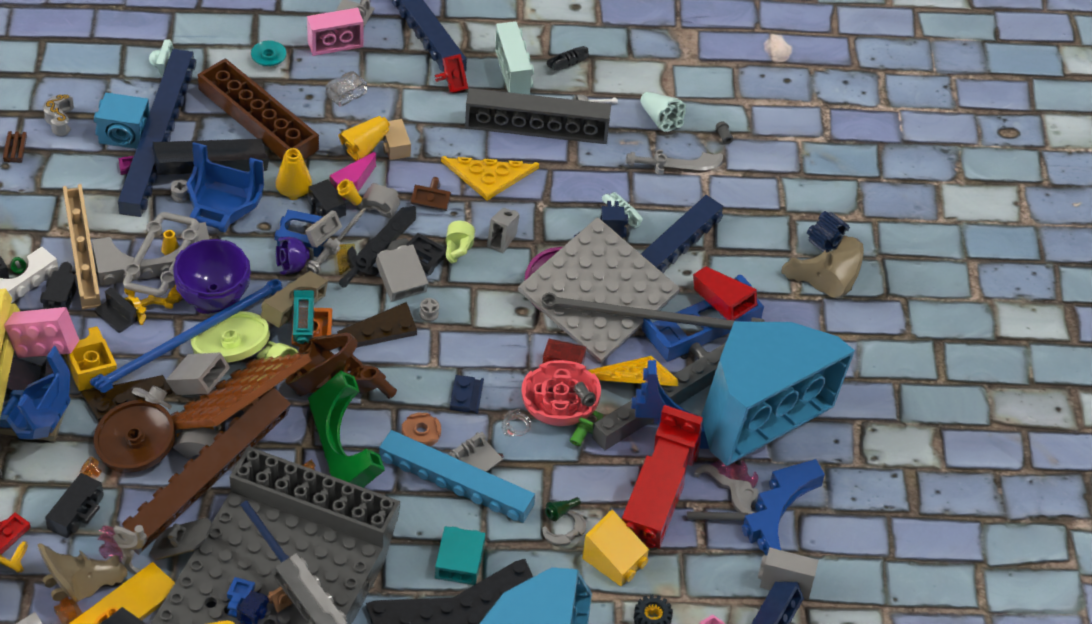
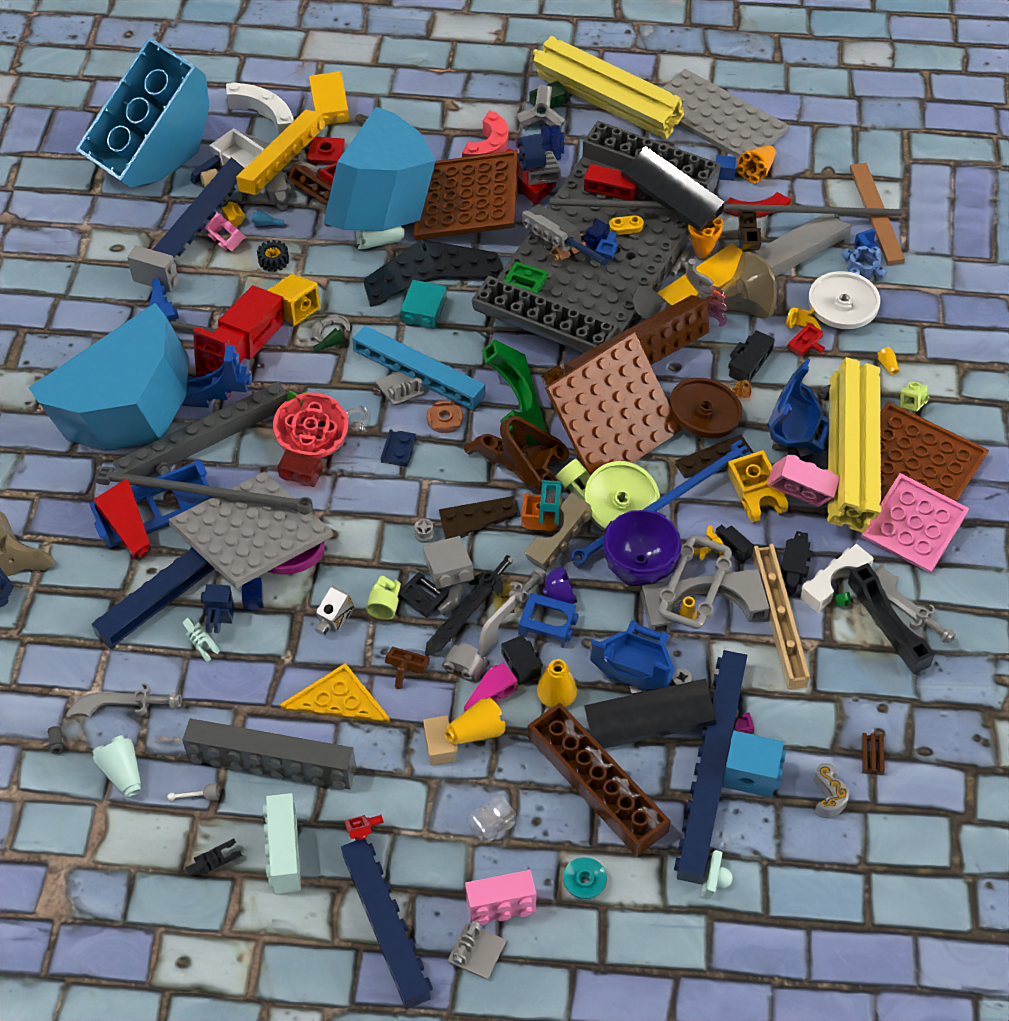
camera: 170 degrees left, 5 degrees up
light grey animal [132,385,172,410] -> none
light grey brick [166,353,230,395] -> none
light grey hinge [305,211,342,248] -> none
yellow cone [337,179,362,206] -> none
dark grey pin [573,382,596,407] -> none
yellow tile [588,356,679,386] -> none
none -> green plate [504,261,548,295]

